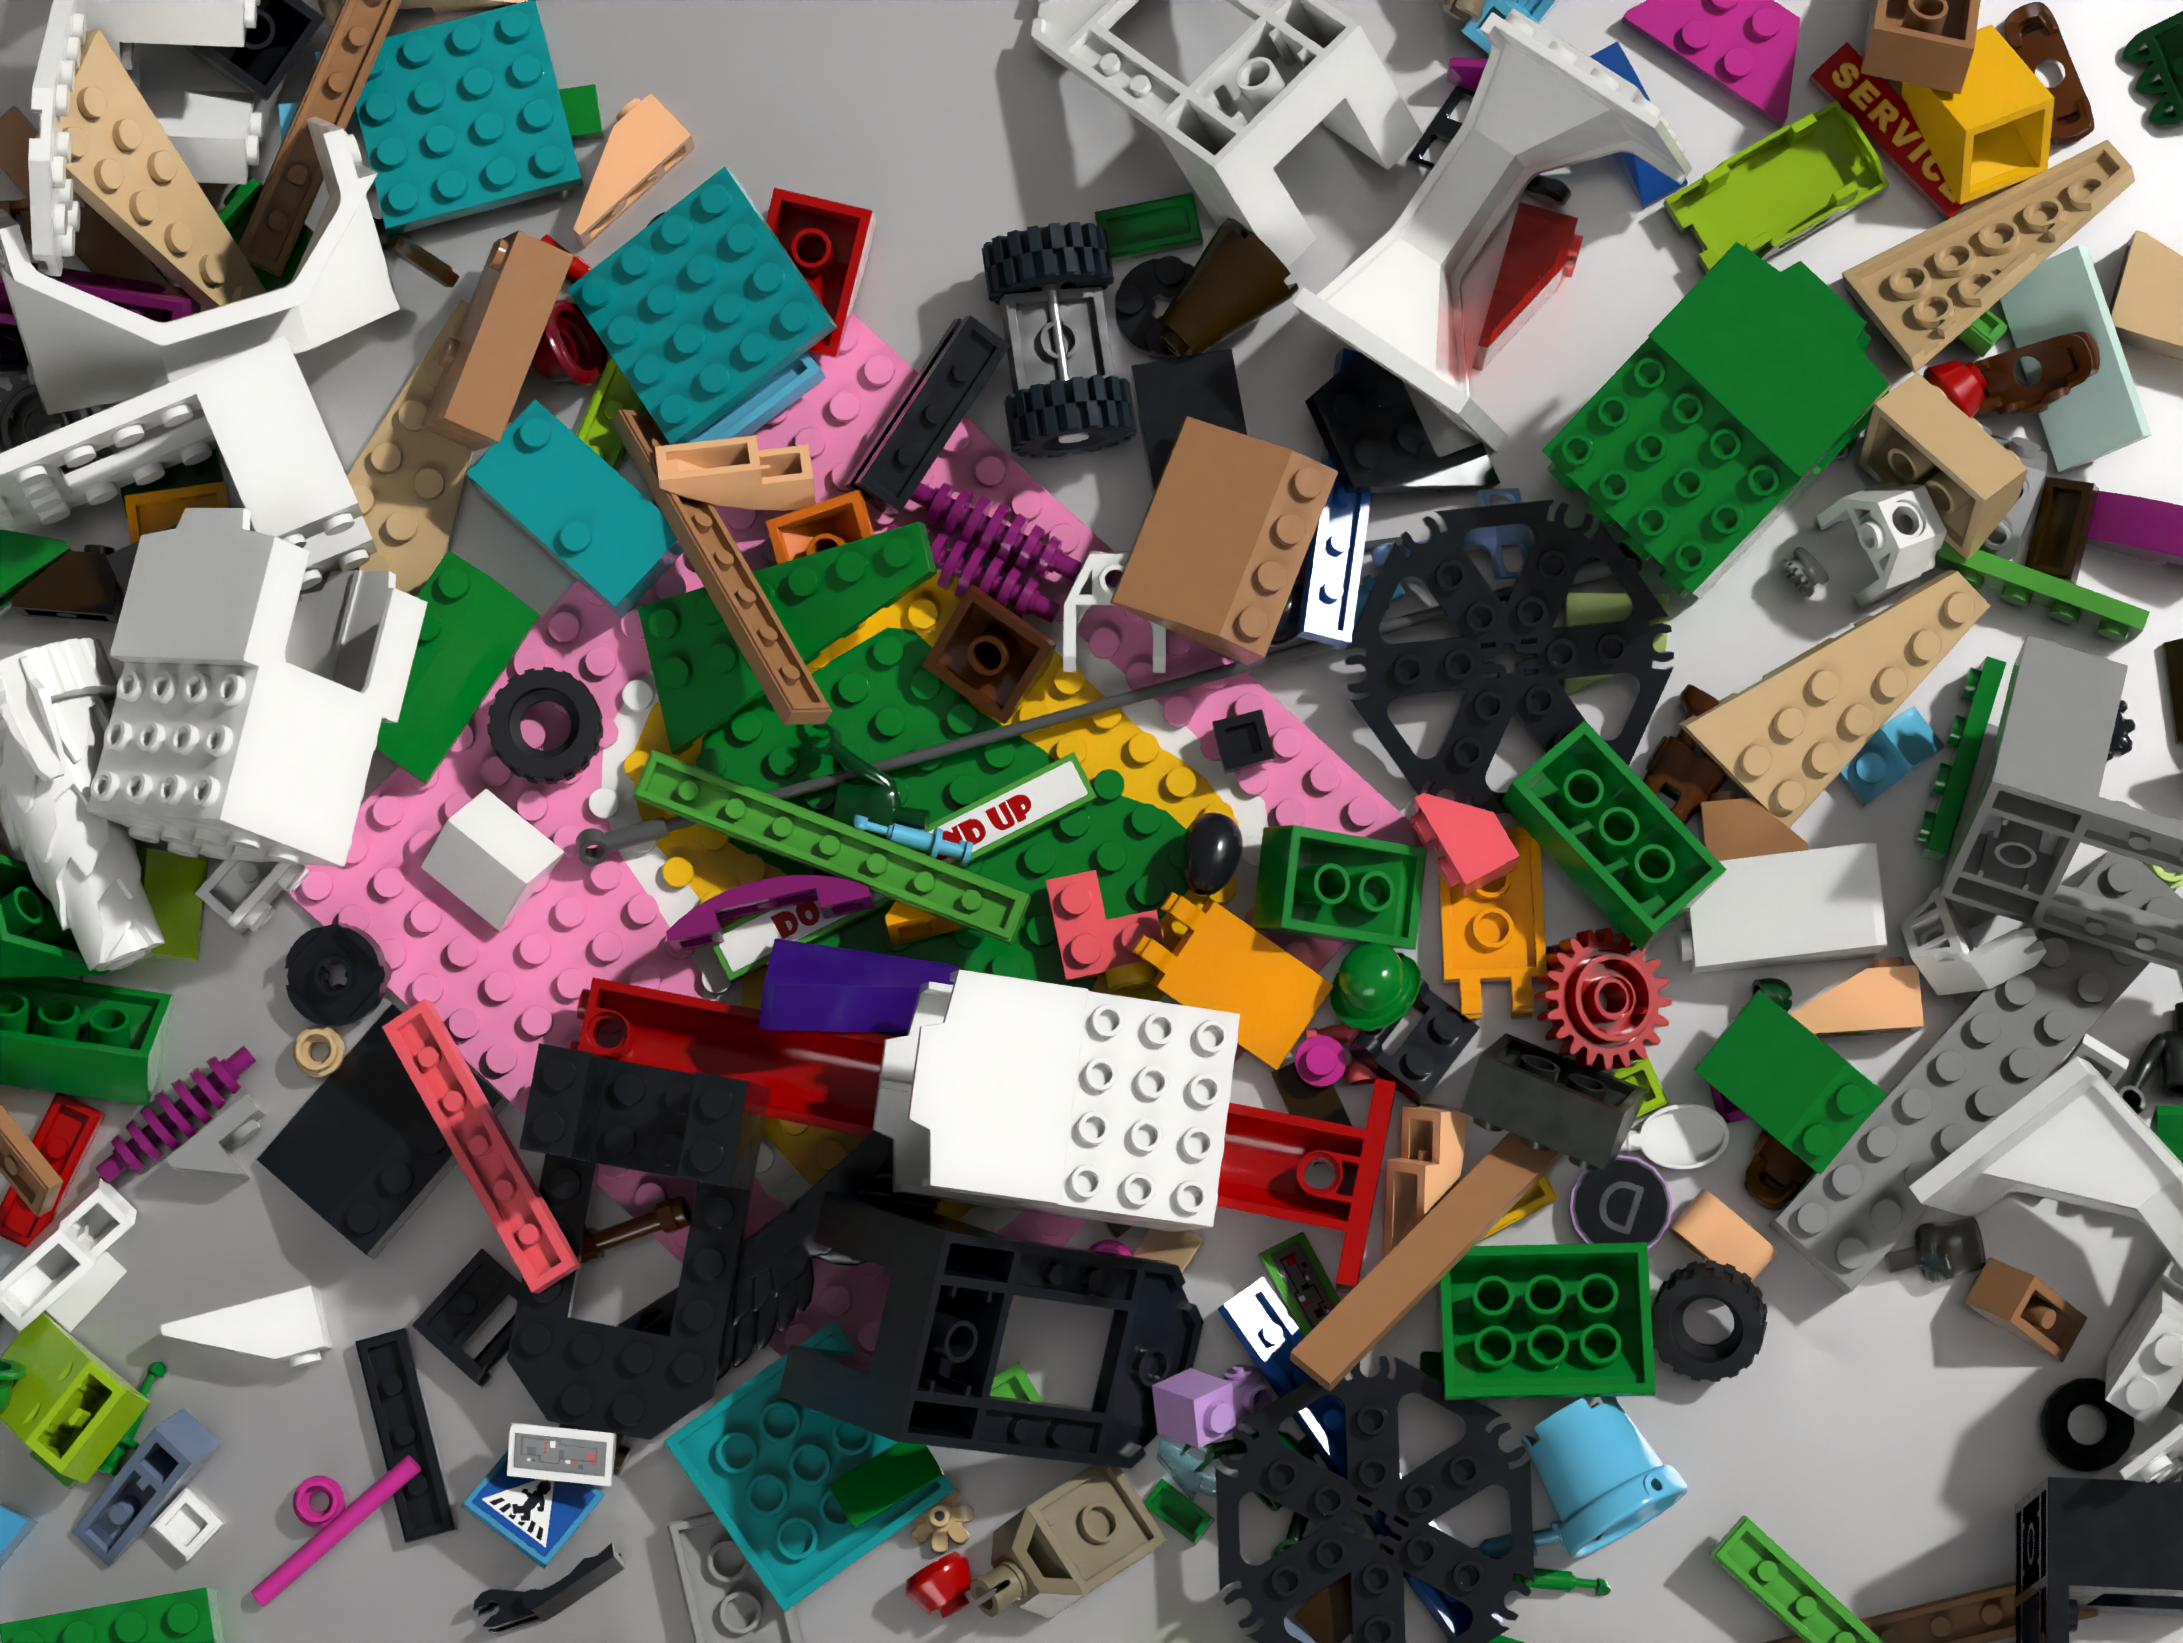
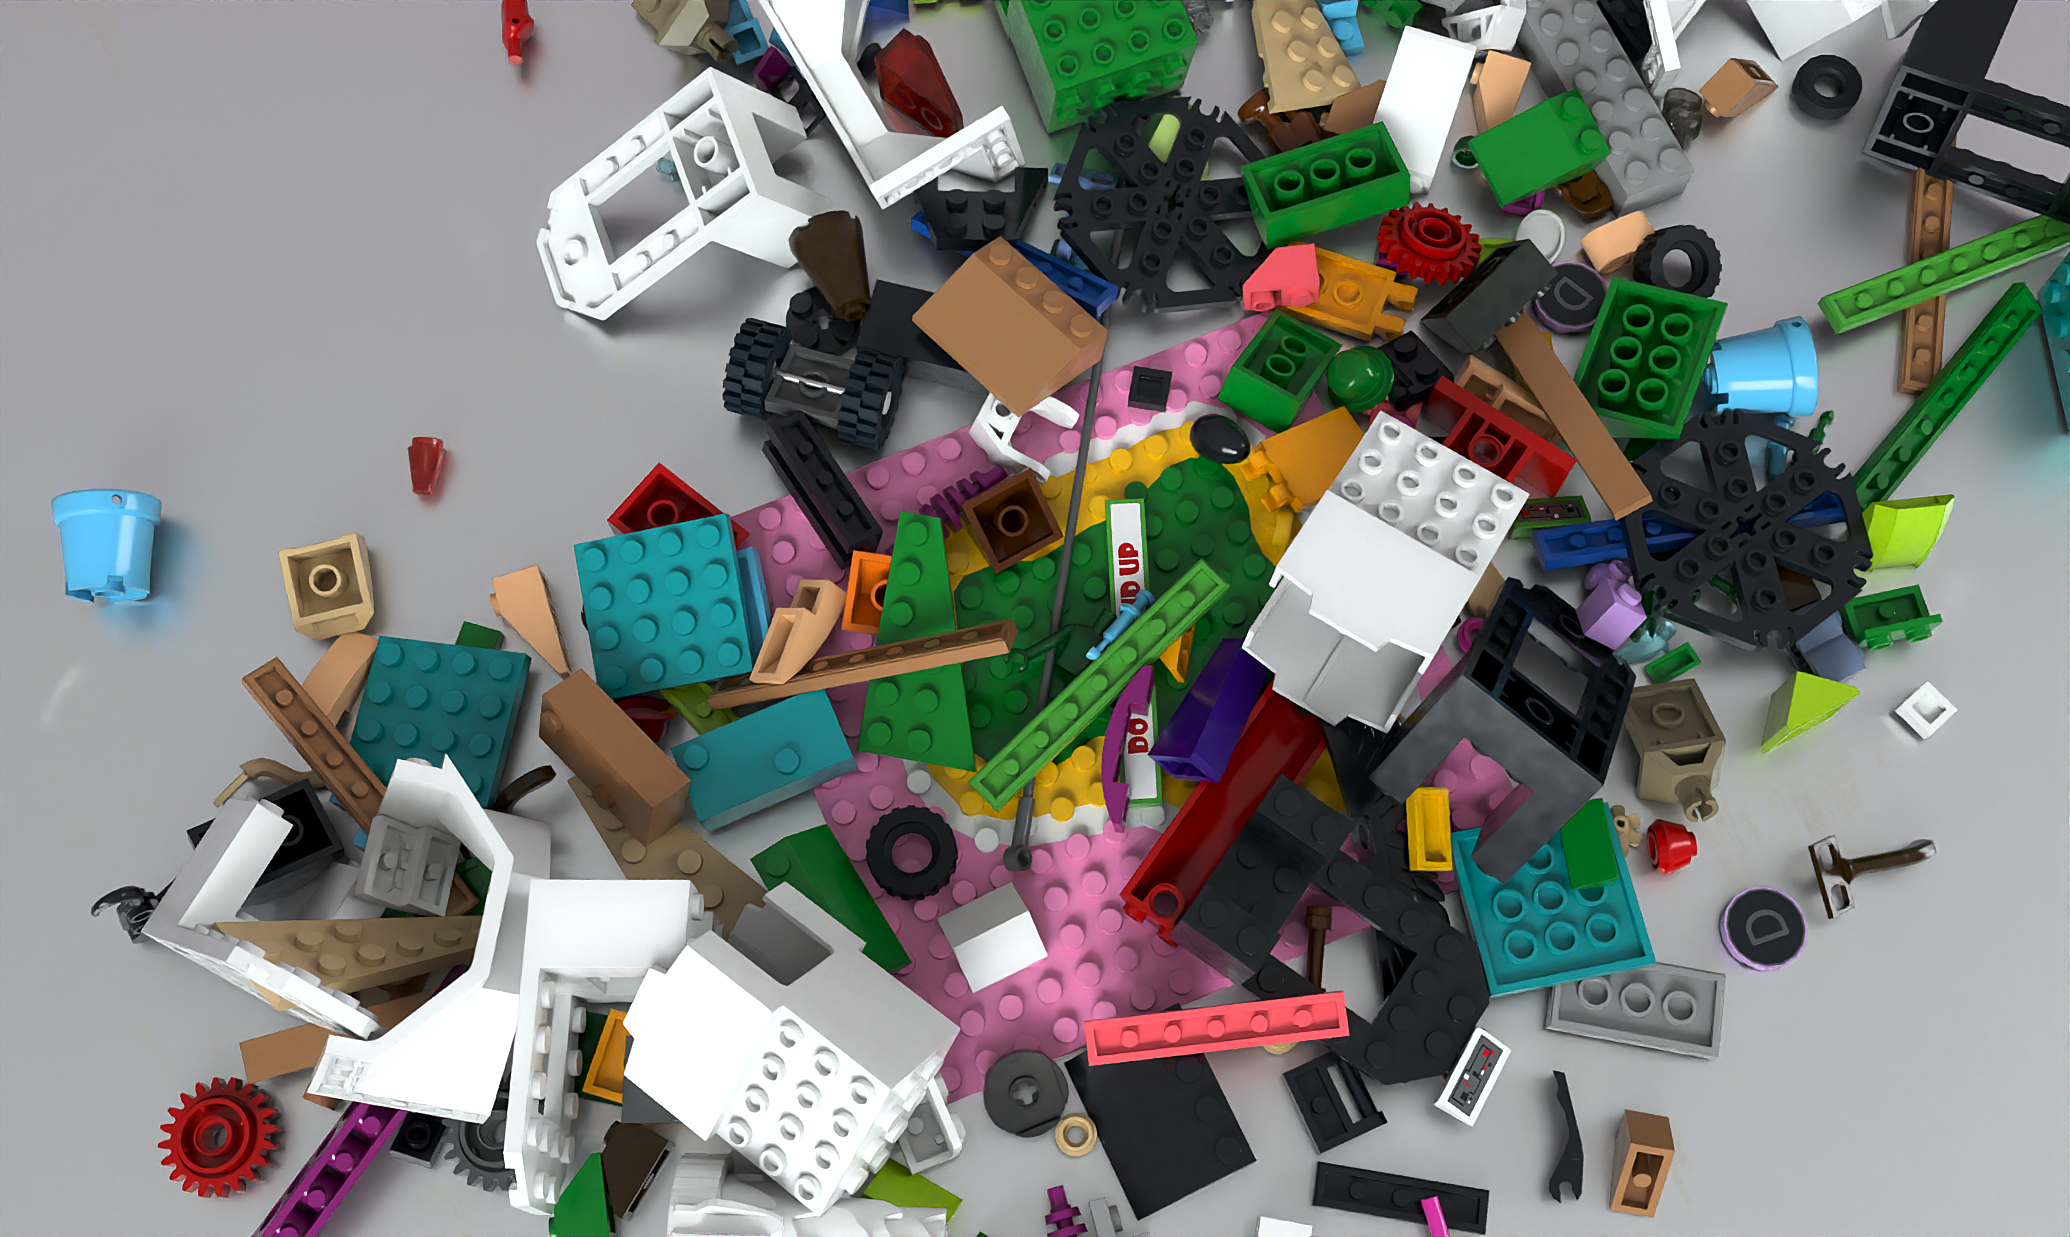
camera: 65 degrees left, 10 degrees down
piece [461,1450,604,1569] -> none
magenta piece [909,482,1083,581] -> none
coral plate [1046,870,1164,983] -> none
green tile [1094,192,1203,263] -> none
none -> white slope [354,814,461,917]
none -> yellow tile [1406,786,1453,872]

